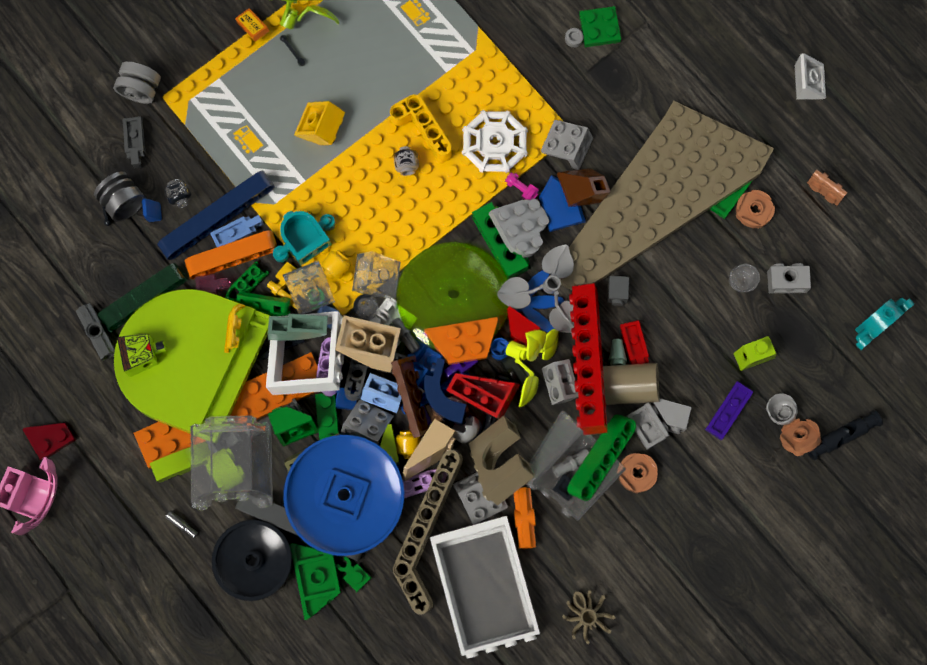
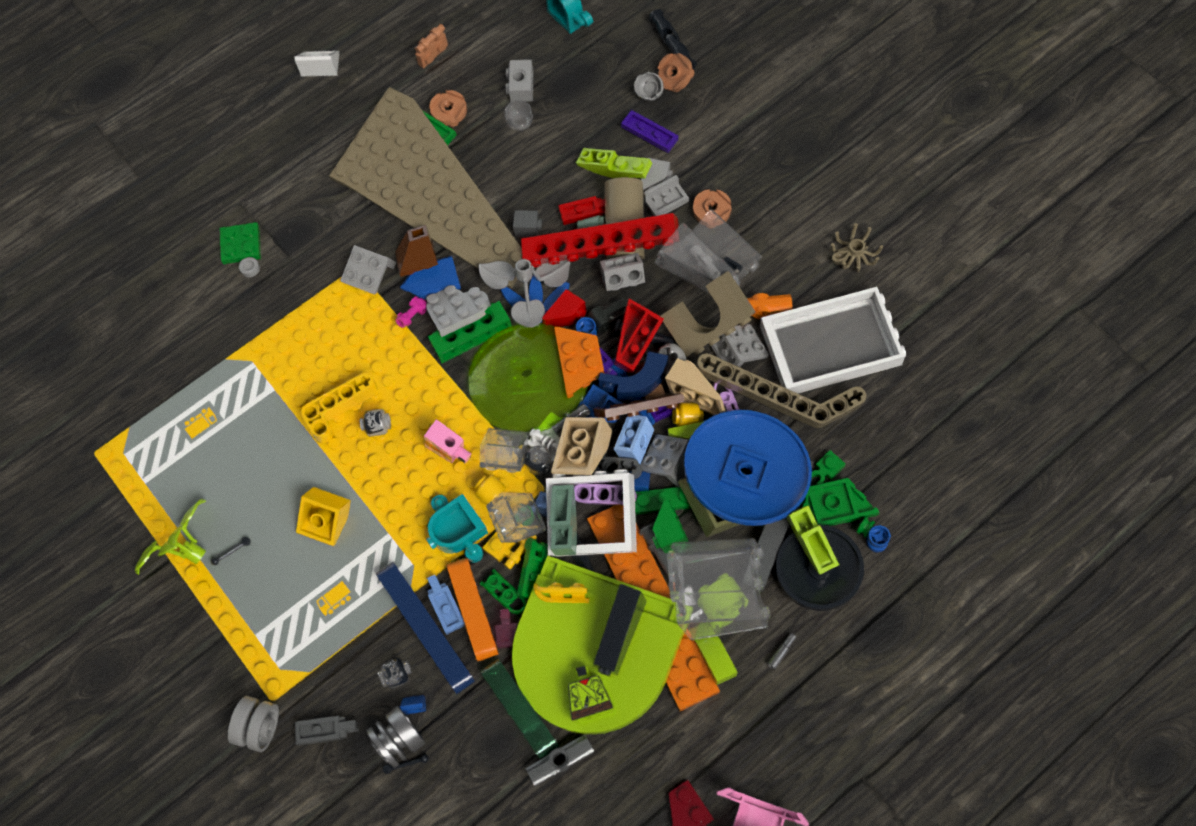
camera: 85 degrees left, 10 degrees down
tile [235,8,269,41] -> none
white plate [462,110,528,173] -> none
neon yellow plant [506,329,558,407] -> none
green beam [568,414,636,501] -> none
lime torso [733,336,776,371] -> none
none -> bright pink torso [424,419,472,464]
none -> lime slope [576,148,653,179]
none -> black slope [593,584,647,677]
none -> lime slope [786,506,839,575]
none -> green bush [856,517,875,538]
none -> blue wheel [866,525,891,552]

